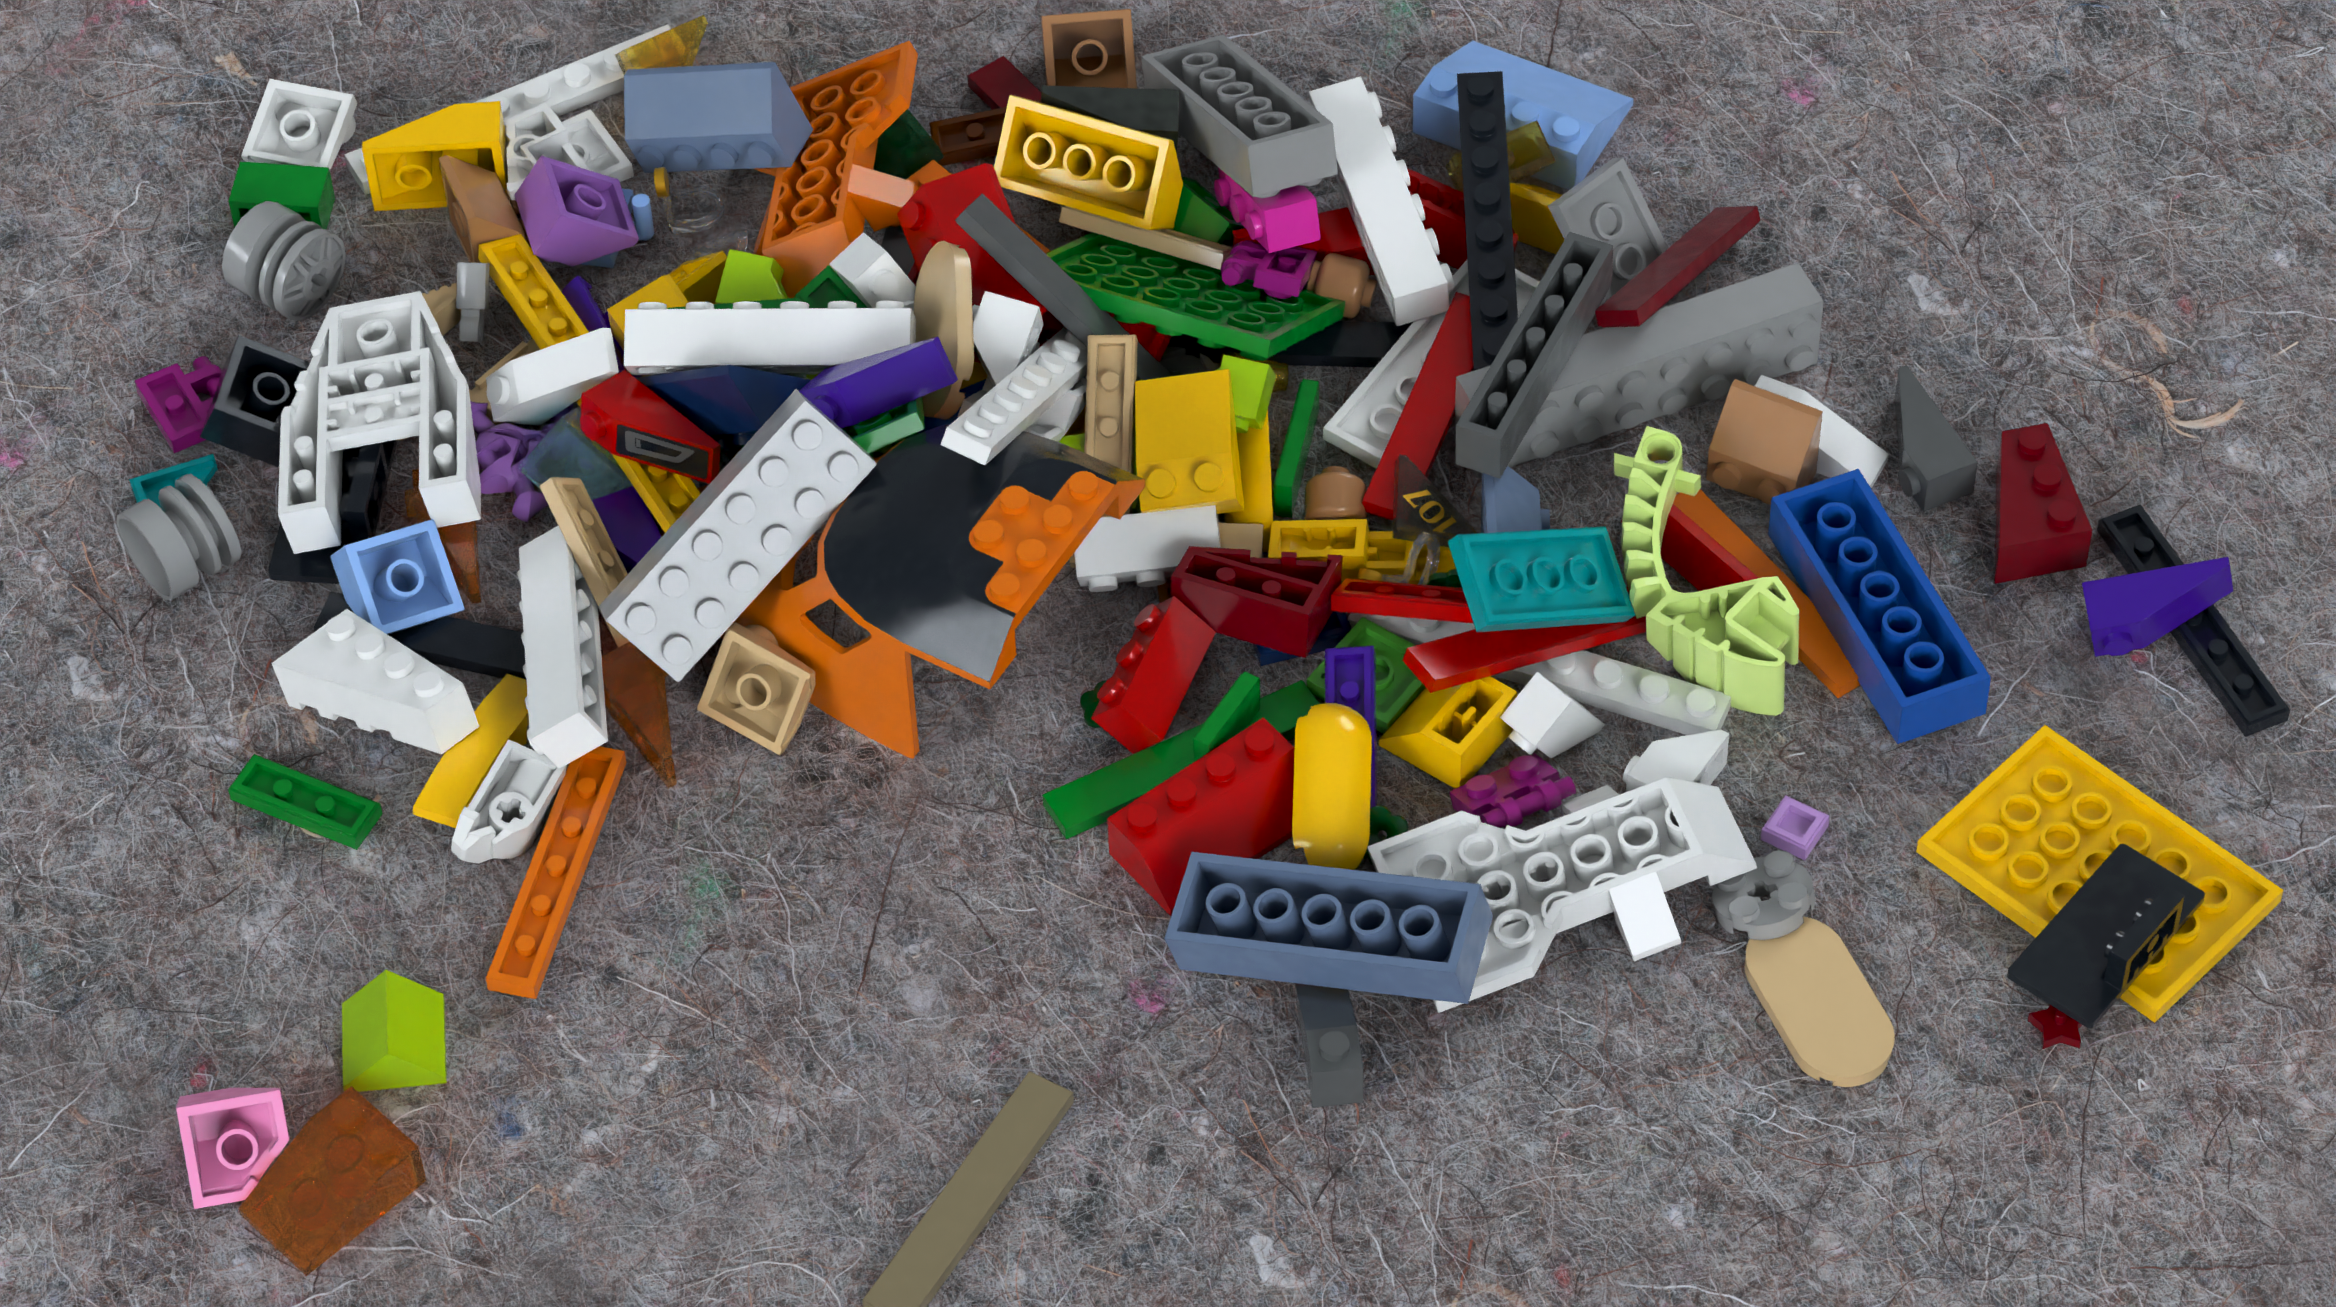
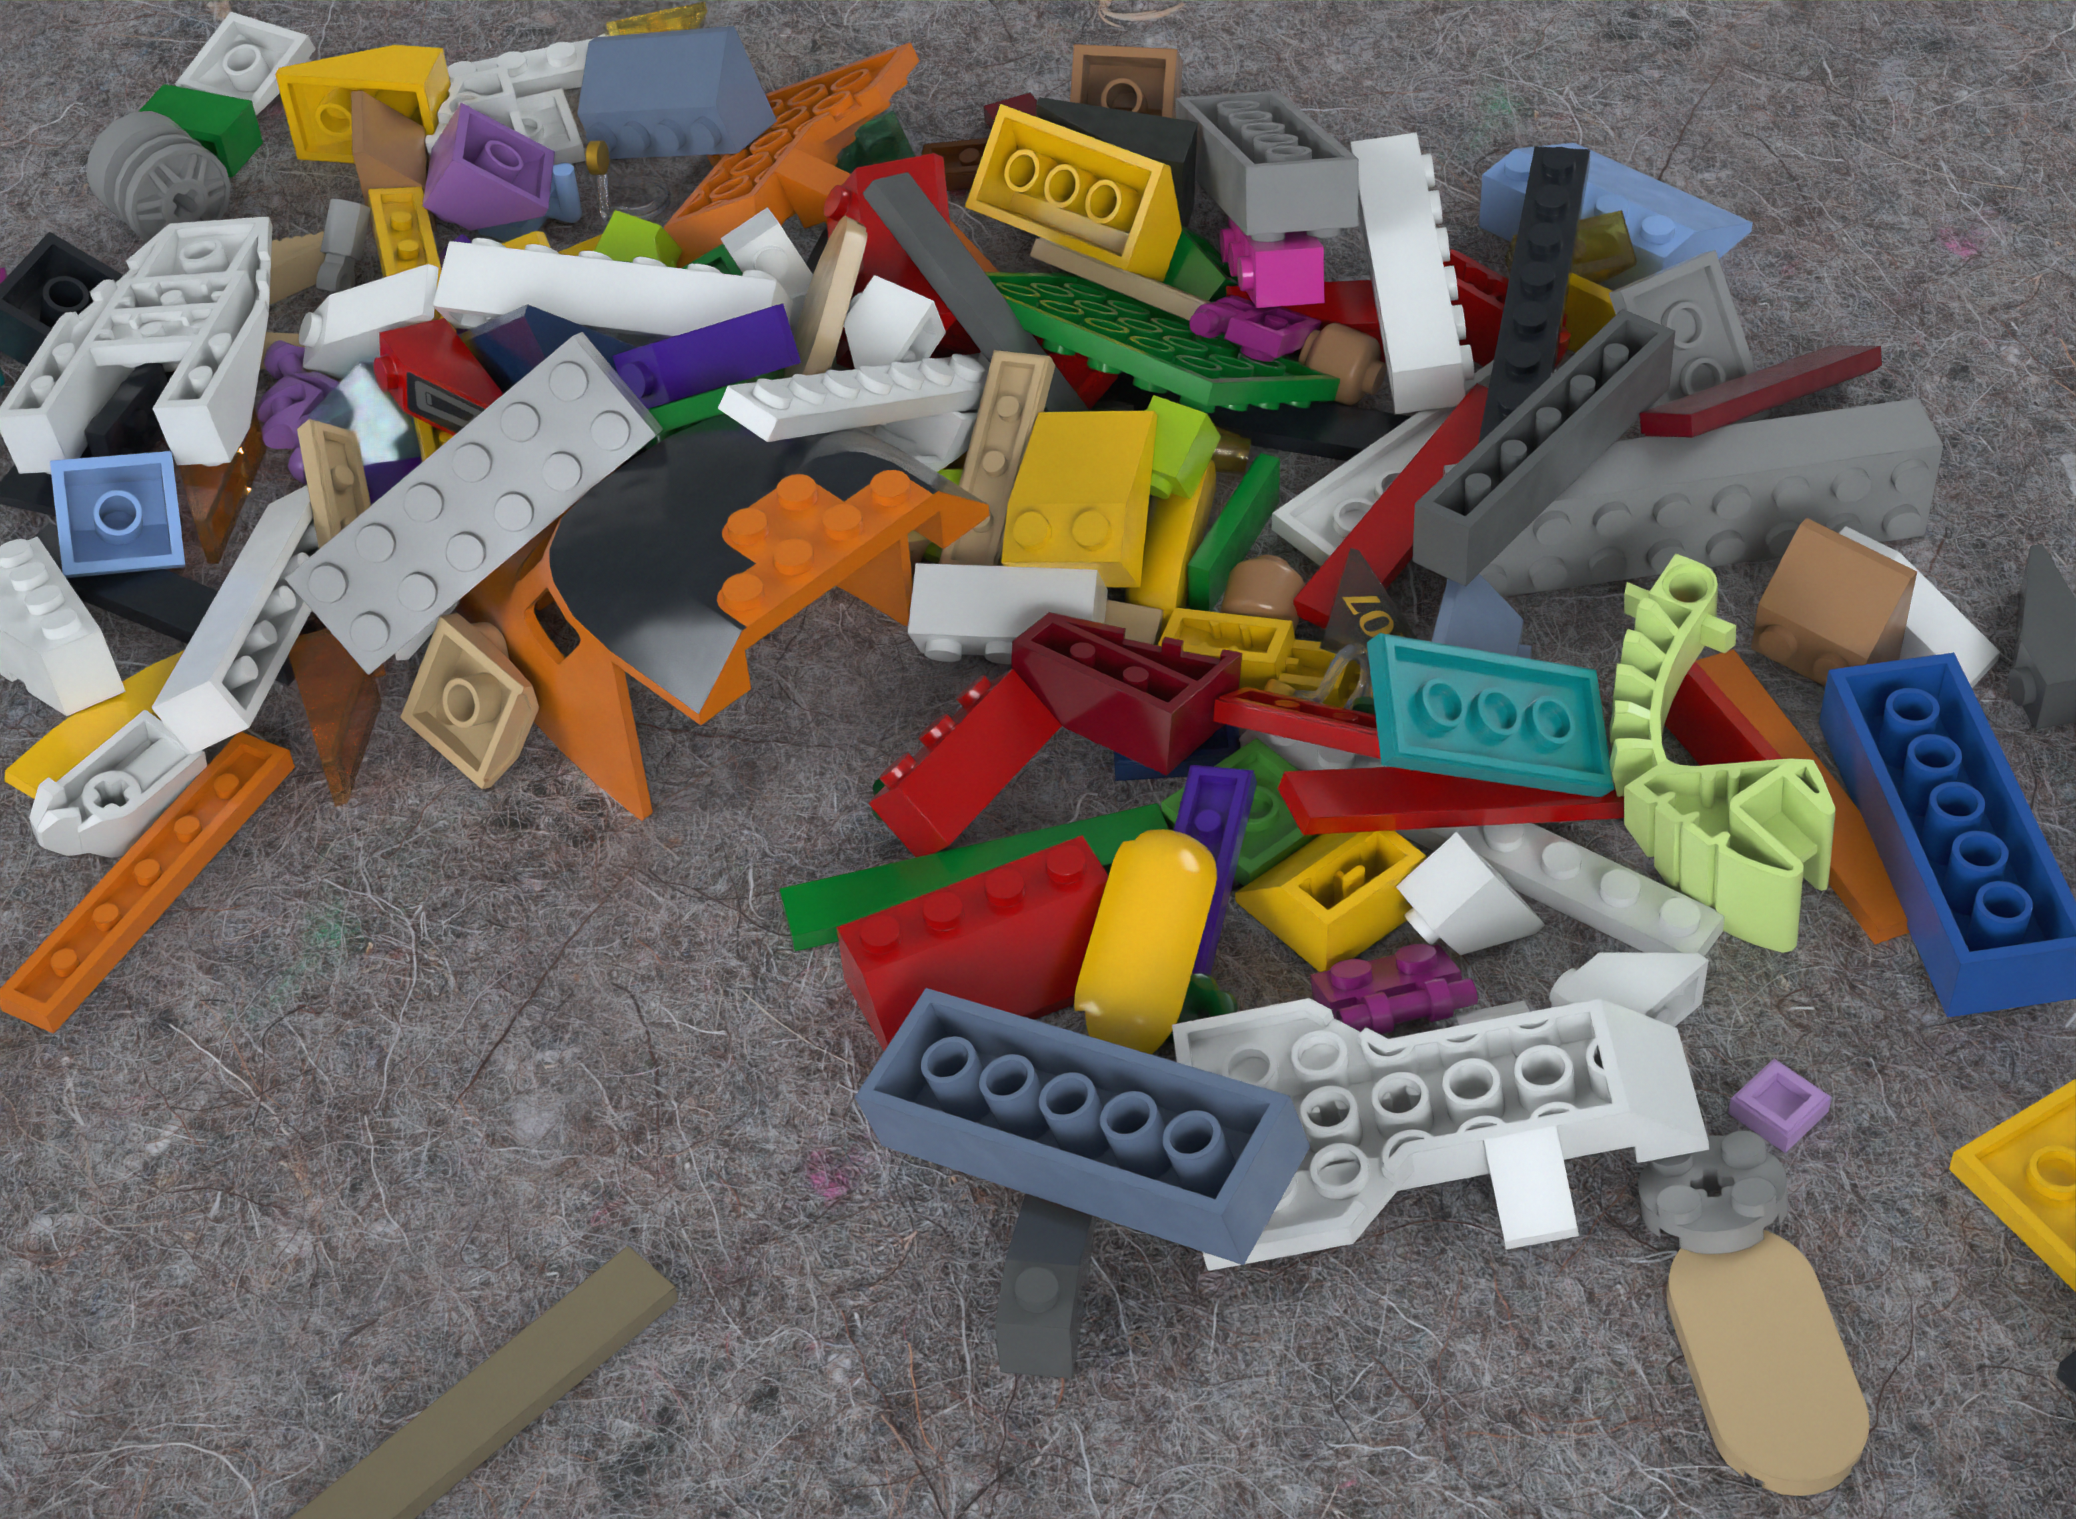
camera: 15 degrees right, 5 degrees down
green tile [1193,671,1260,762] -> none

